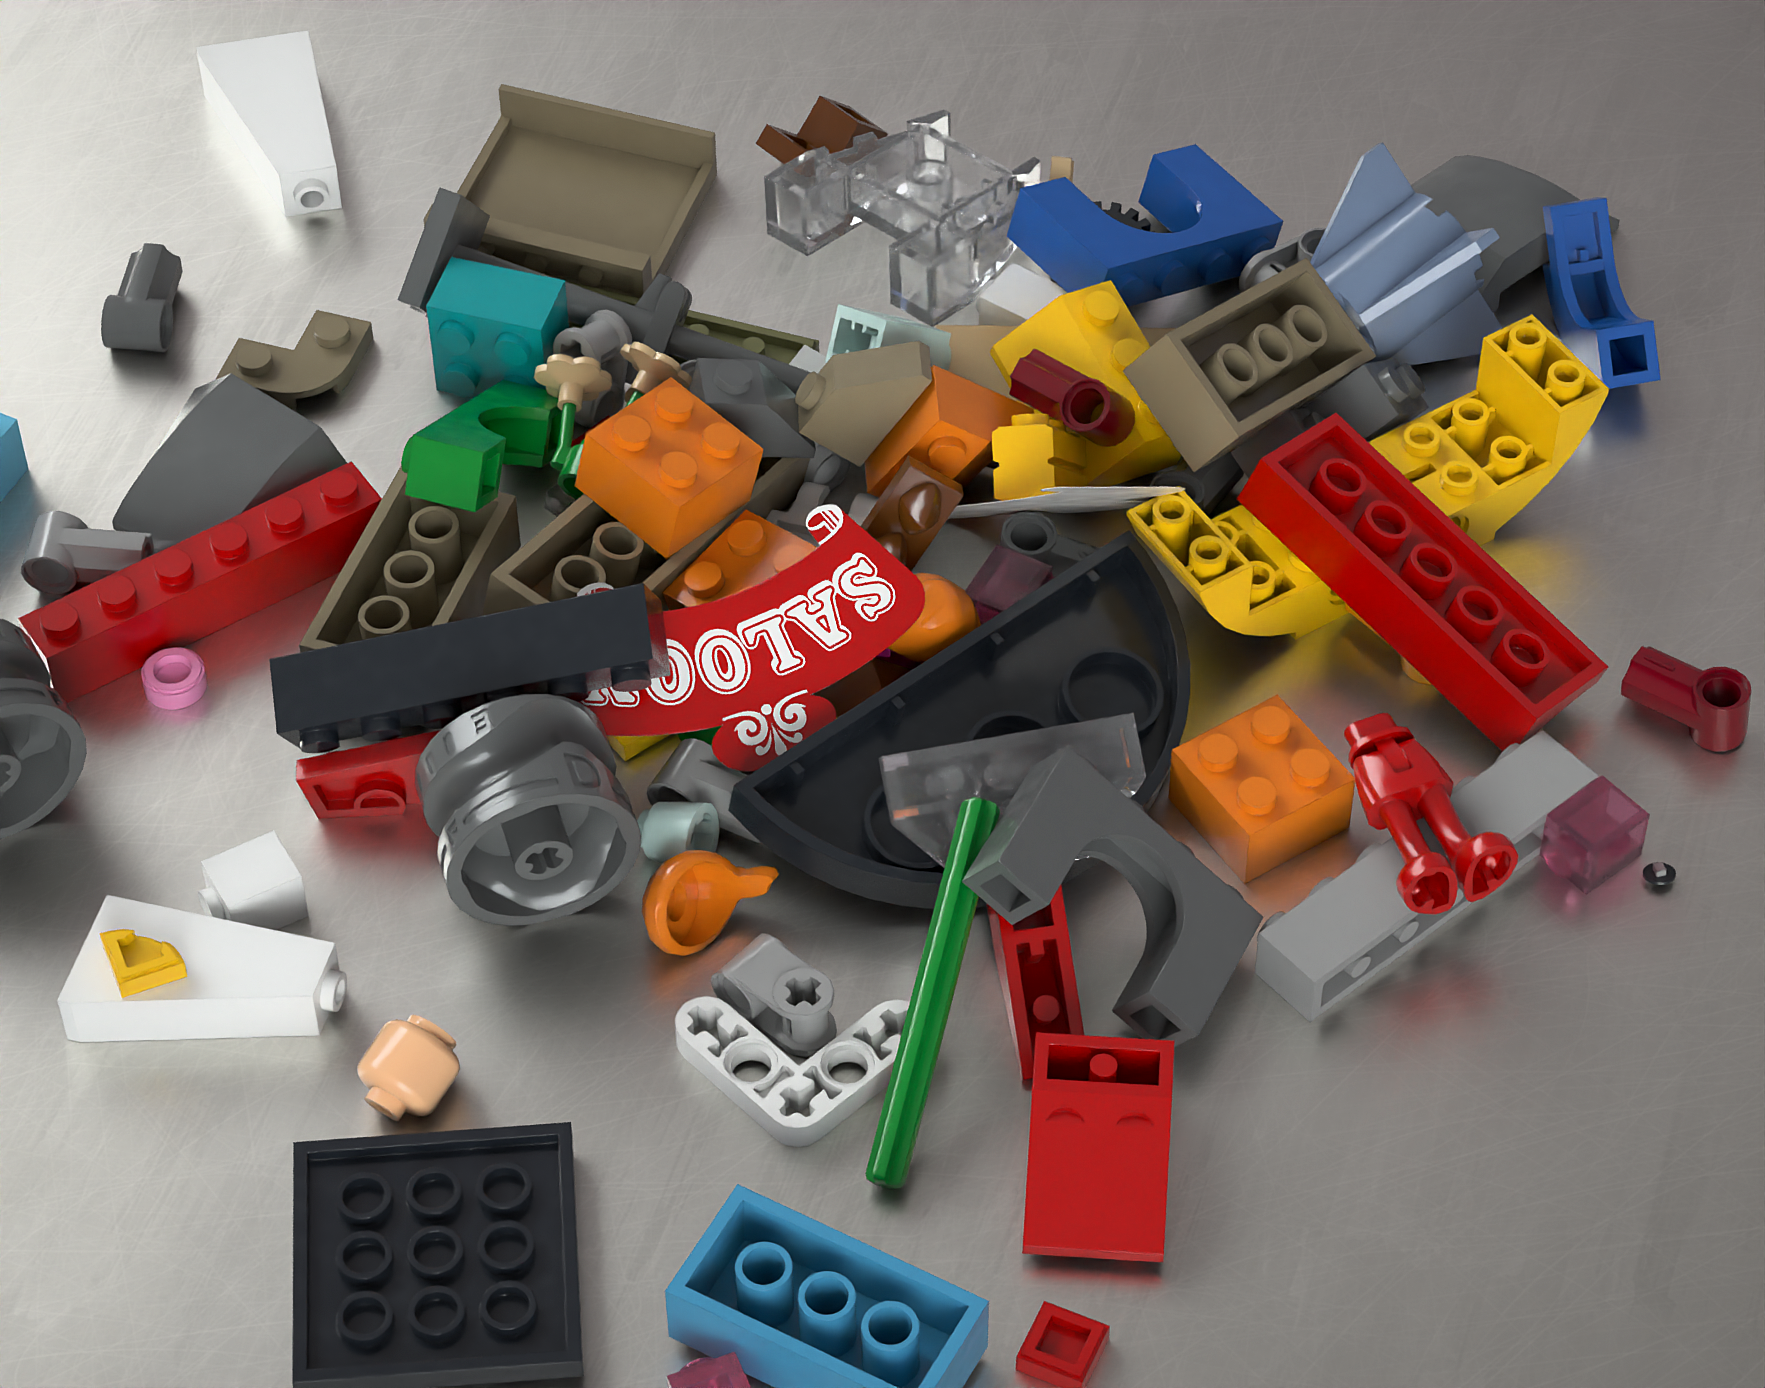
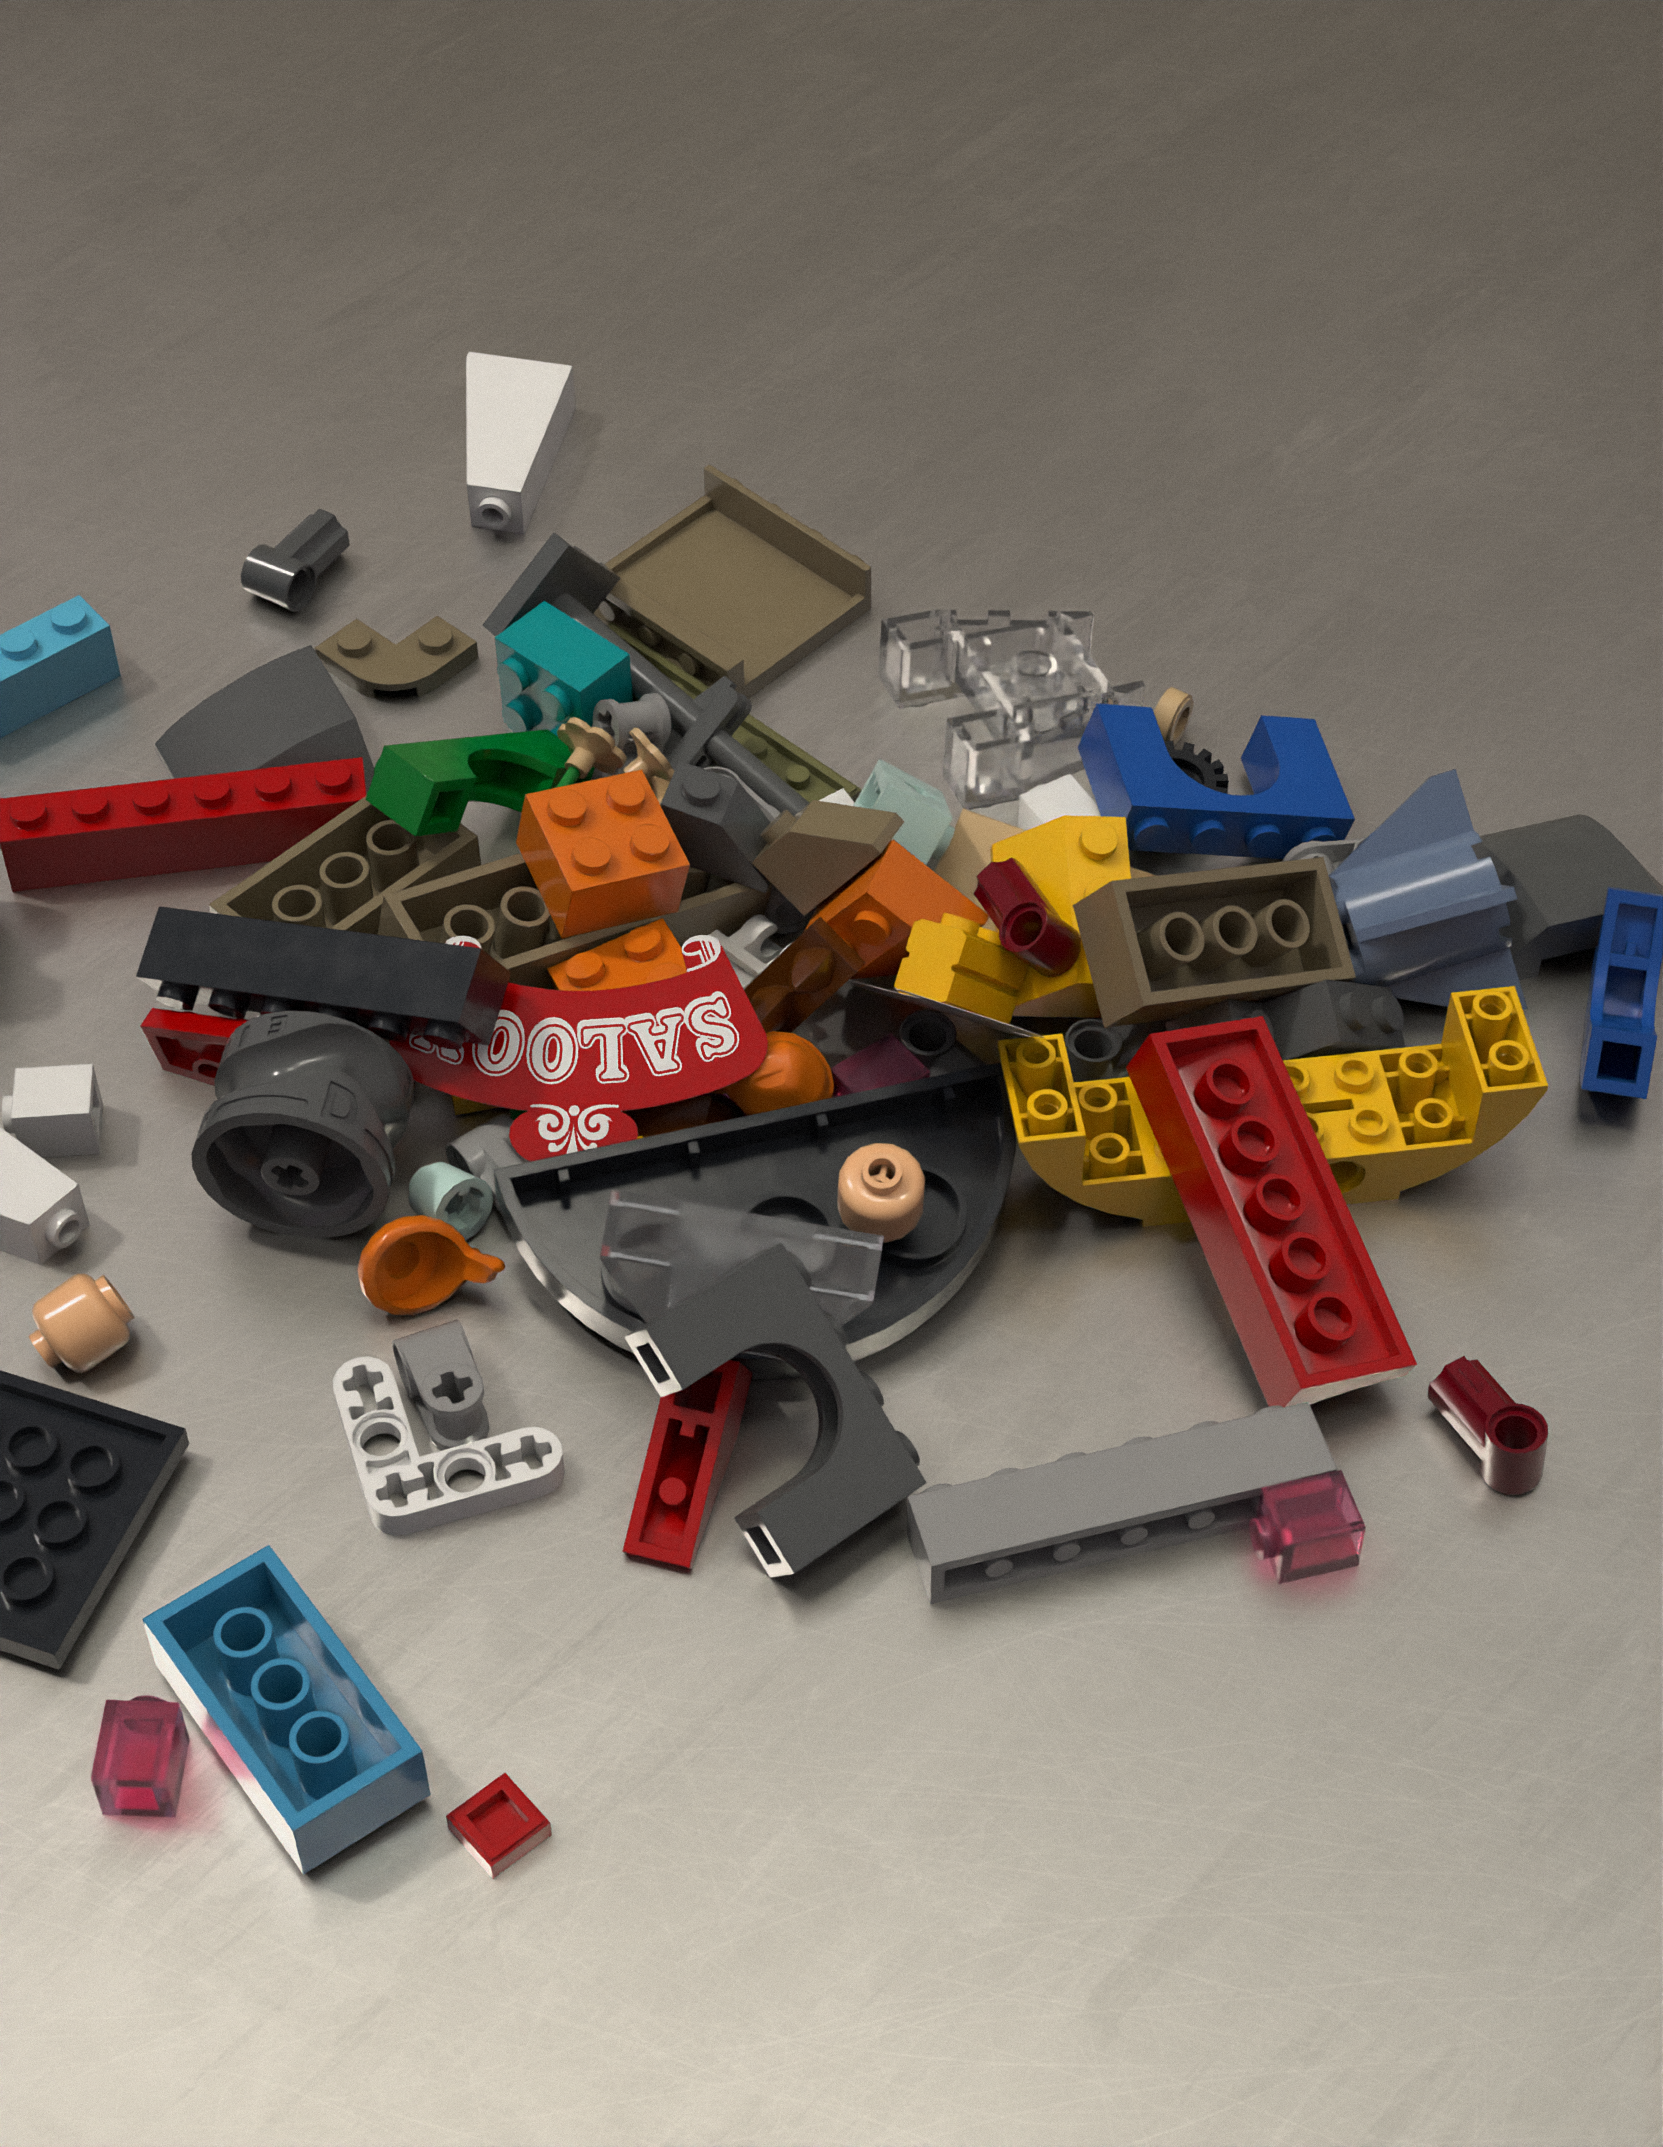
camera: 25 degrees right, 0 degrees up
light grey piece [21,511,154,594] -> none
bright pink tile [141,647,207,710] -> none
reddish brown slope [756,96,888,182] -> none
green axle [865,797,1001,1189] -> none
red slope [1022,1032,1175,1263] -> none
orange brick [1168,694,1355,884] -> none
red piece [1344,713,1518,914] -> none
black piece [1643,862,1676,885] -> none
none -> light nougat head [837,1143,925,1243]

